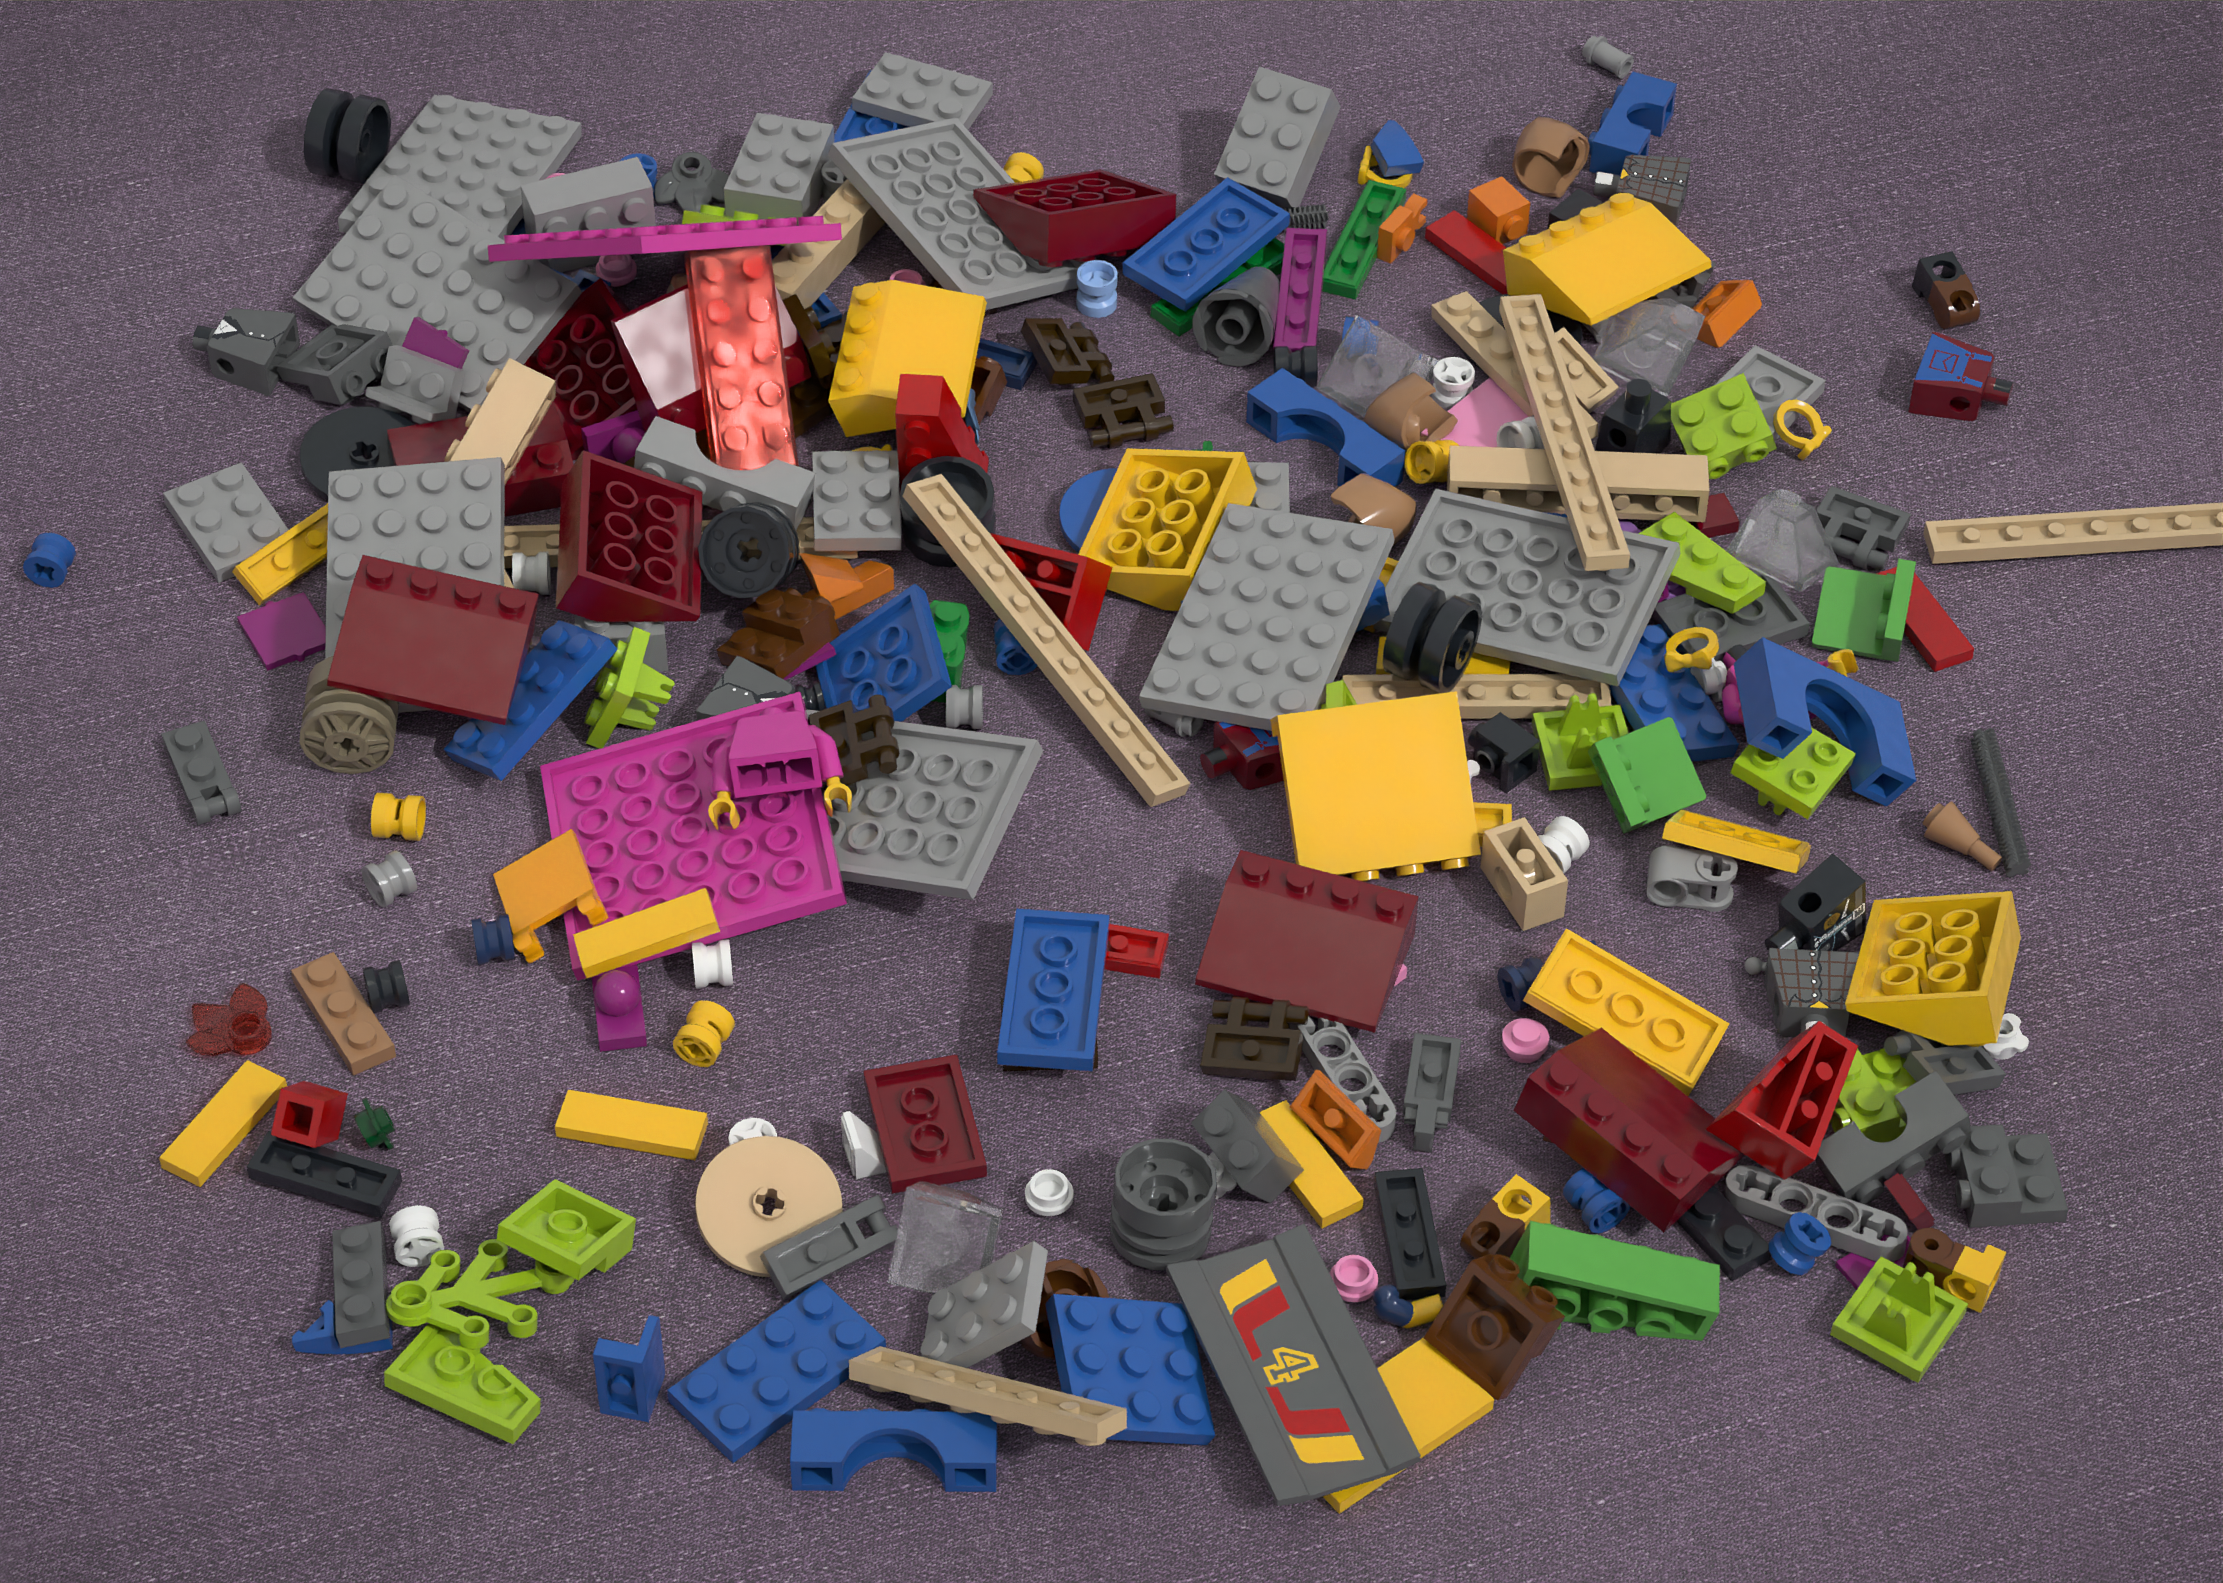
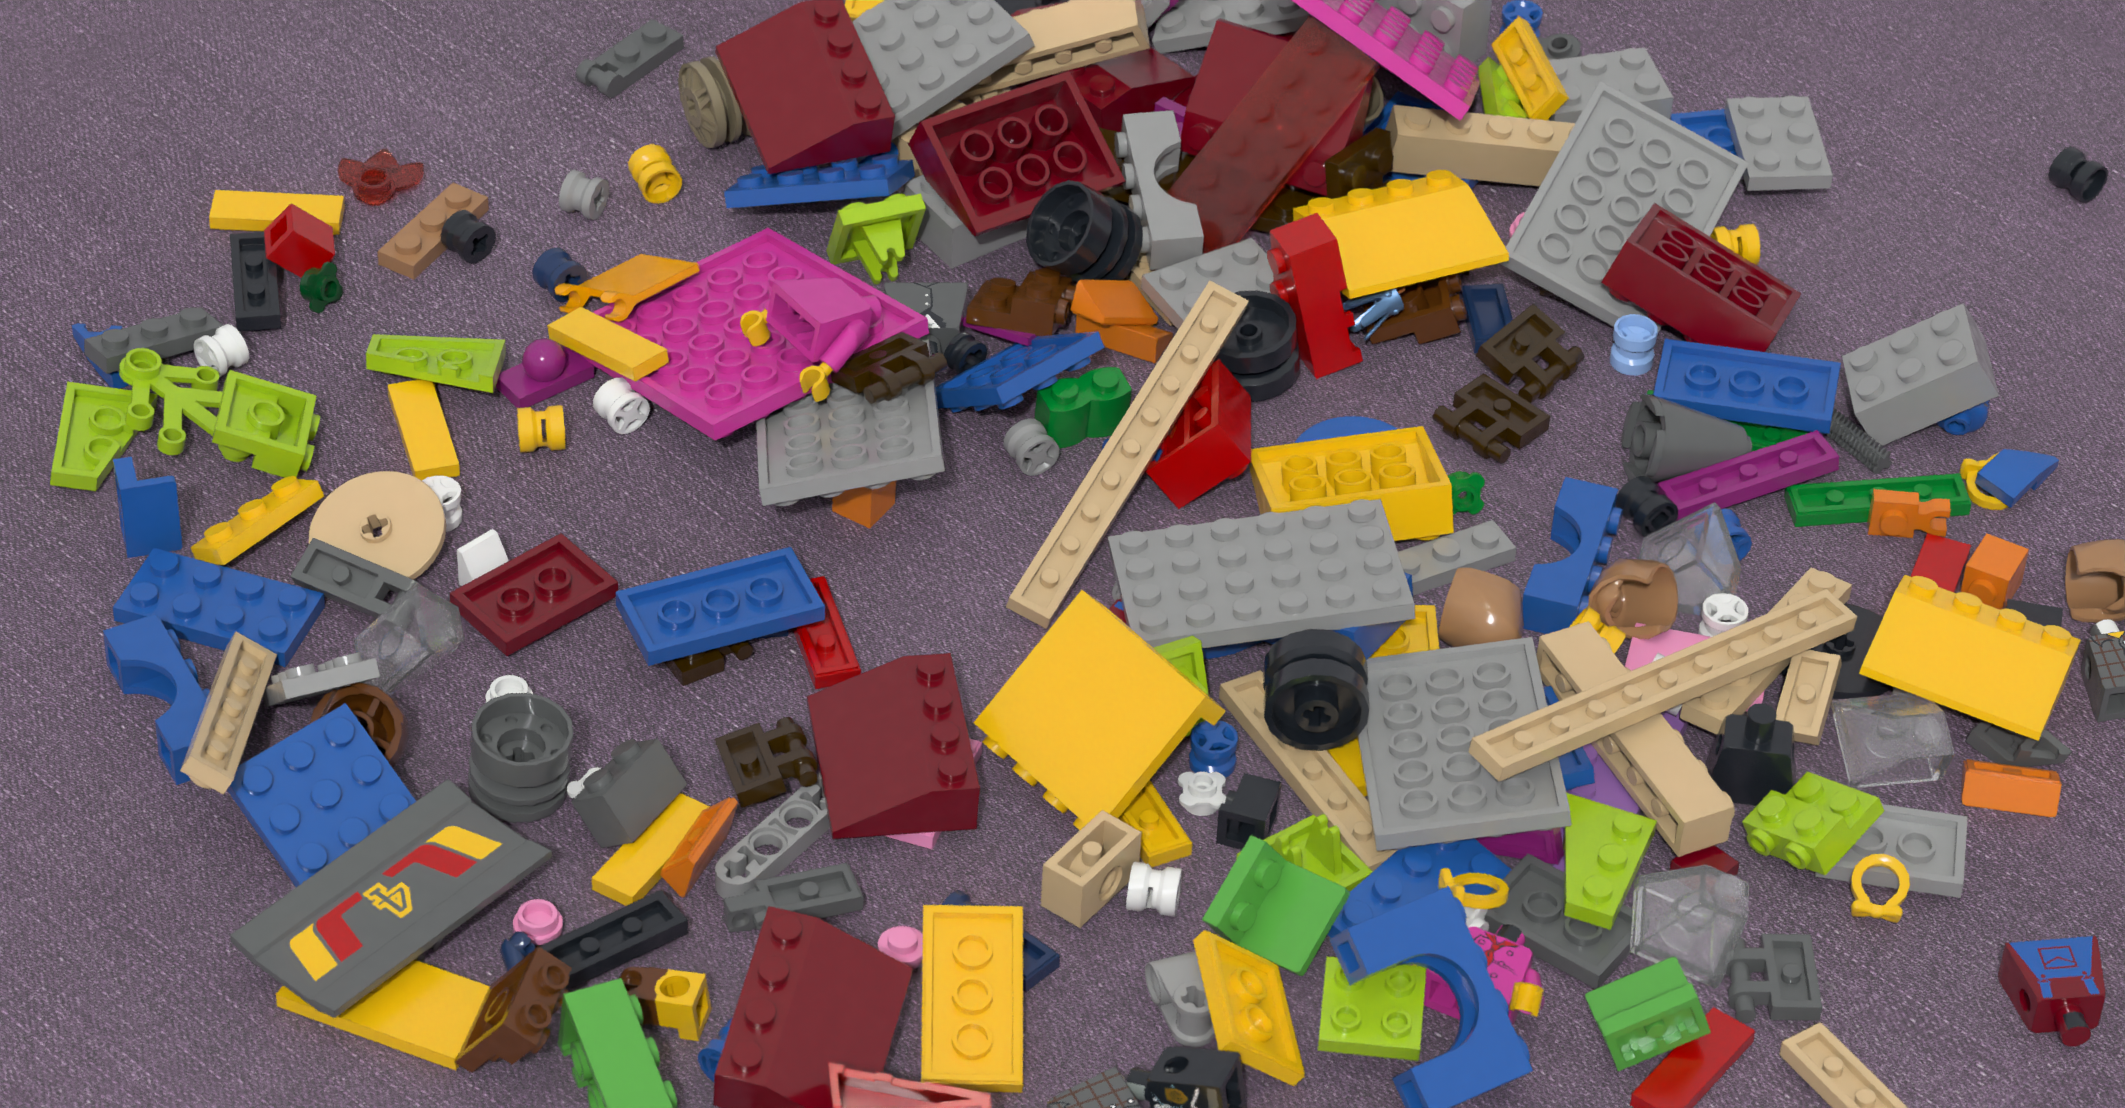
camera: 60 degrees right, 5 degrees down
none -> yellow plate [190,476,324,565]
none -> lime wing [366,334,506,393]
none -> yellow tile [1491,16,1569,120]

